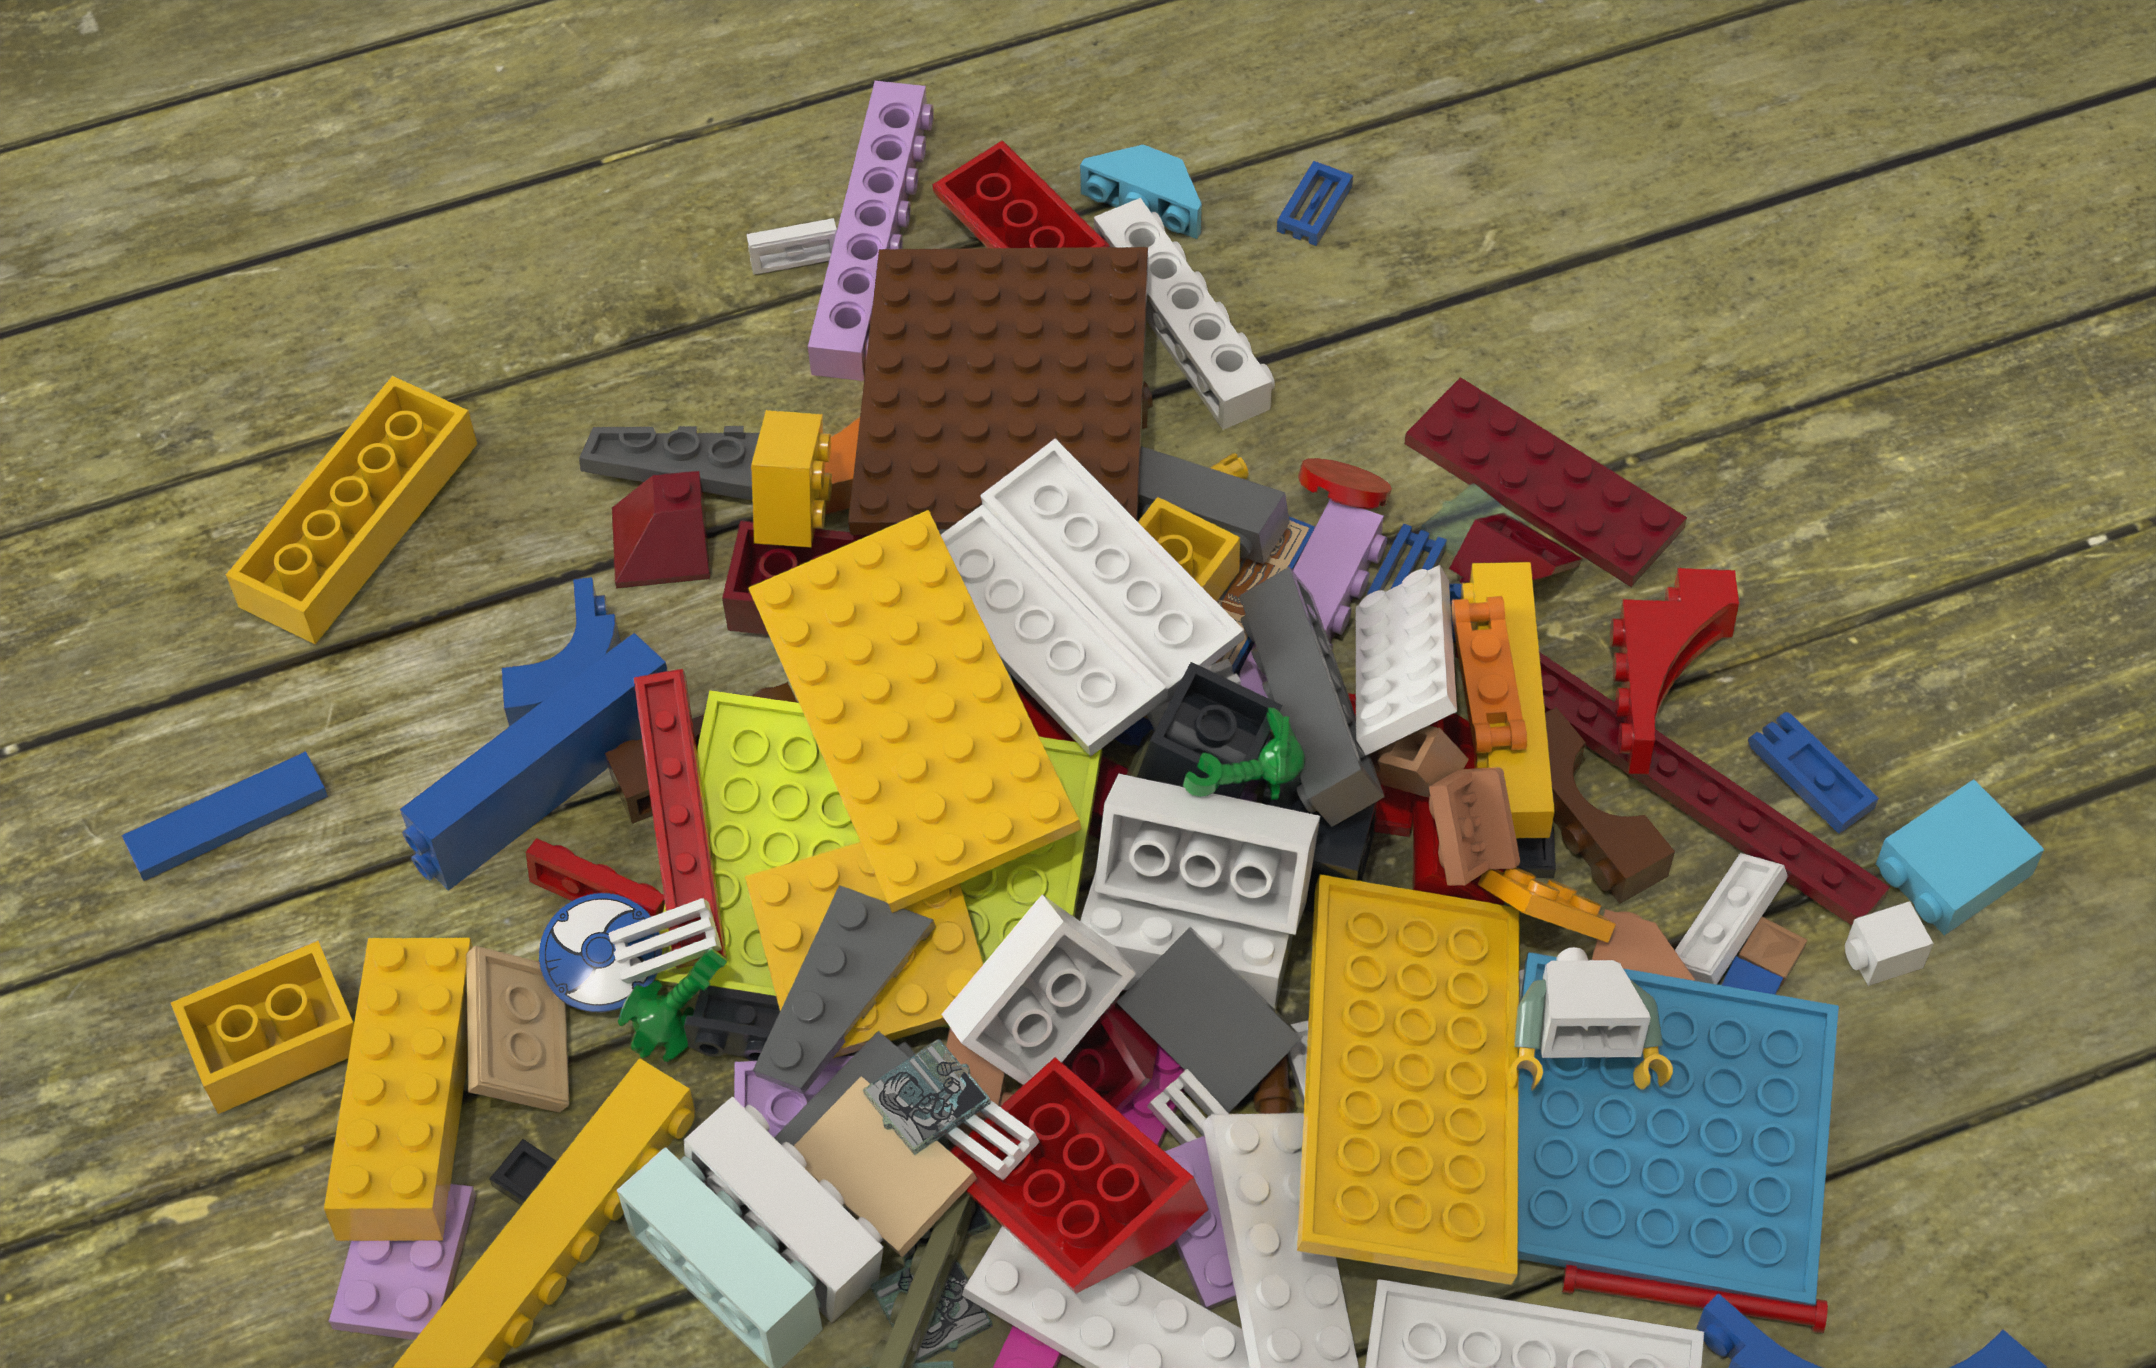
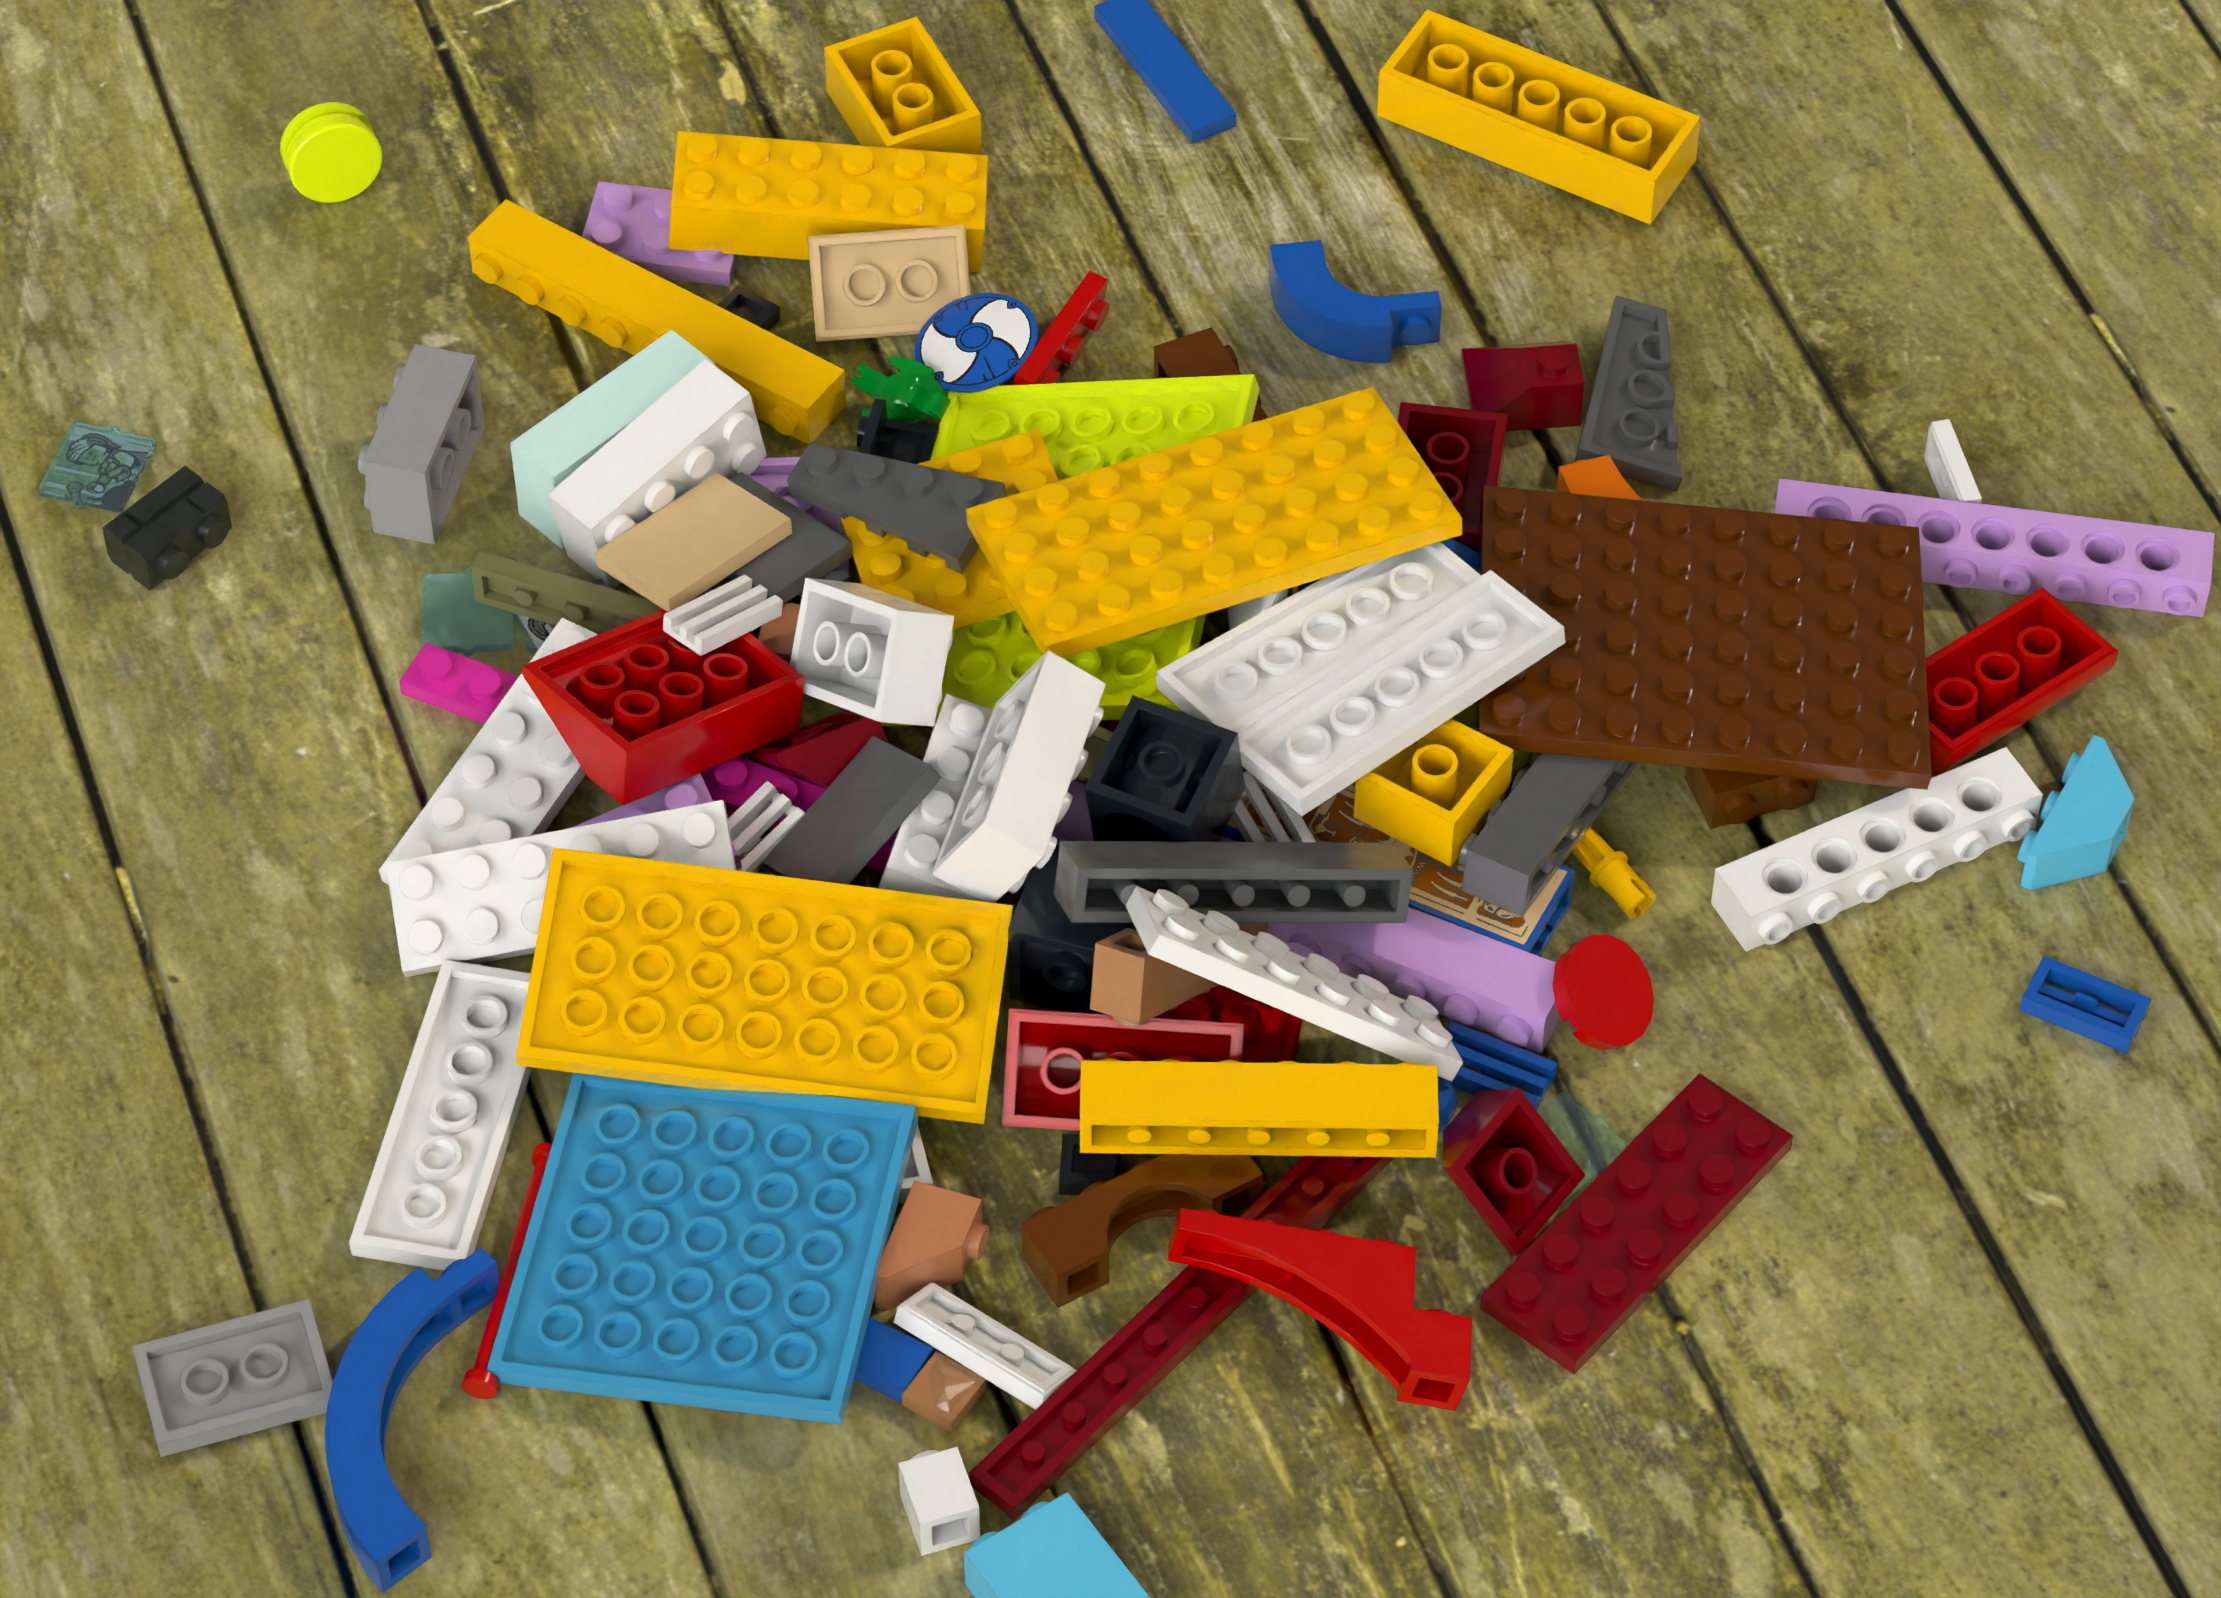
camera: 90 degrees right, 5 degrees down
blue brick [400,633,668,891] -> none
white tile [609,898,722,984] -> none
red tile [634,668,727,969] -> none
yellow brick [751,410,832,547] -> none
piece [863,1039,991,1156] -> none
green piece [1183,708,1305,800] -> none
nougat bracket [1429,767,1520,885] -> none
orange plate [1451,596,1527,753] -> none
light orange plate [1478,867,1616,943] -> none
white torso [1507,947,1673,1091] -> none
blue hinge [1748,712,1879,834] -> none

